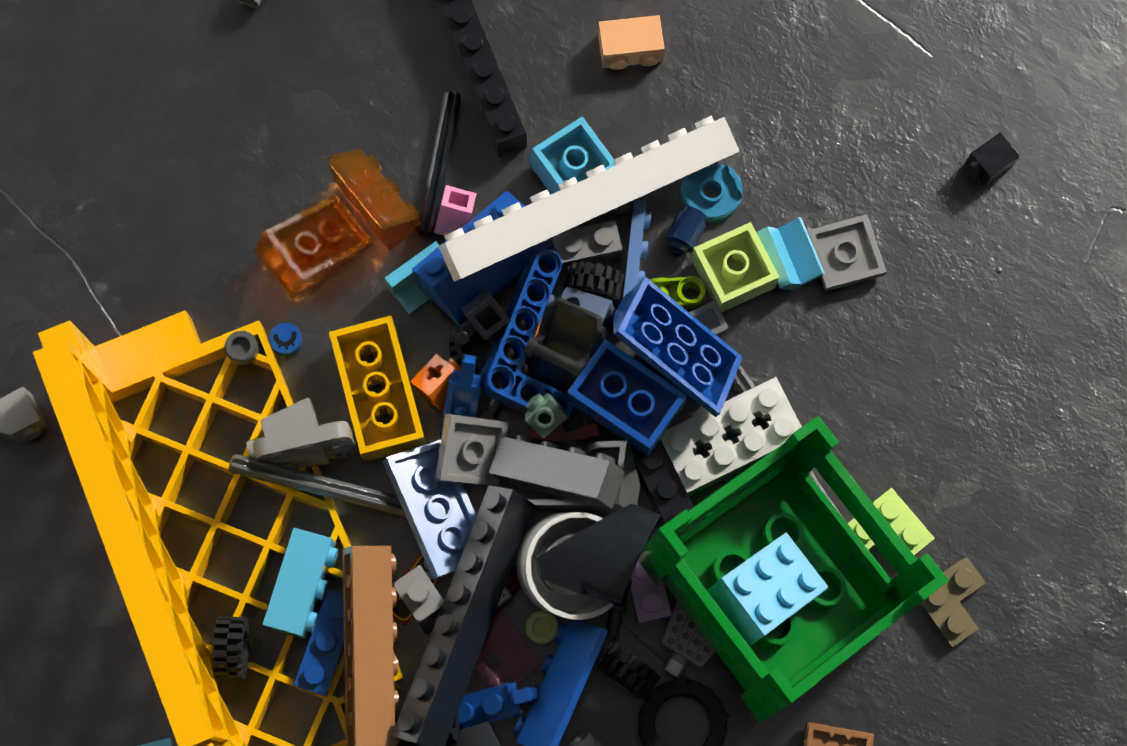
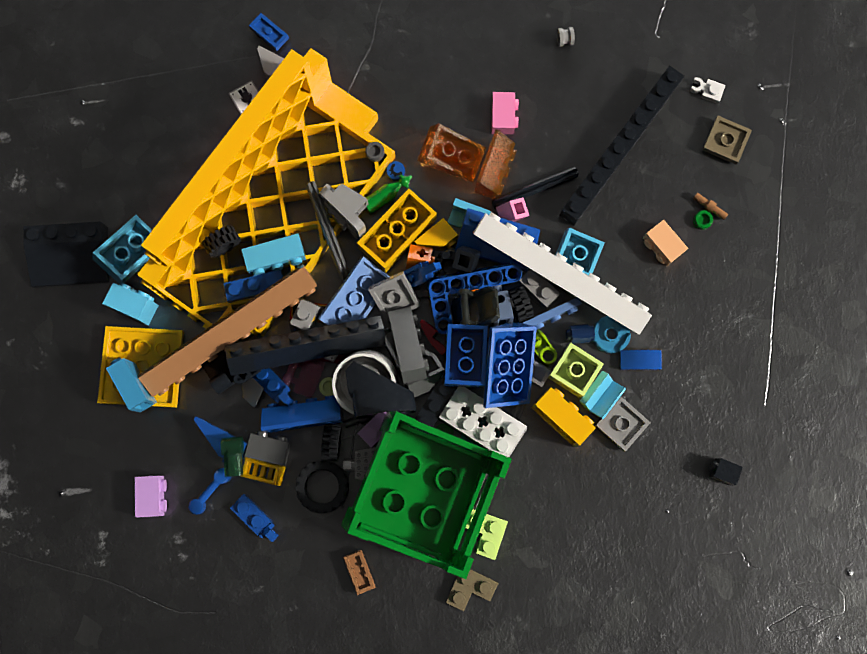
camera: 55 degrees right, 5 degrees up
sand green plate [525,393,568,439] -> none
brick [707,533,828,647] -> none
none -> sticker [228,80,259,114]
none -> green wheel [365,174,412,215]
none -> yellow slope [414,218,458,251]
none -> bright pink brick [491,92,519,134]
none -> yellow brick [531,387,595,447]
none -> blue slope [620,350,662,370]

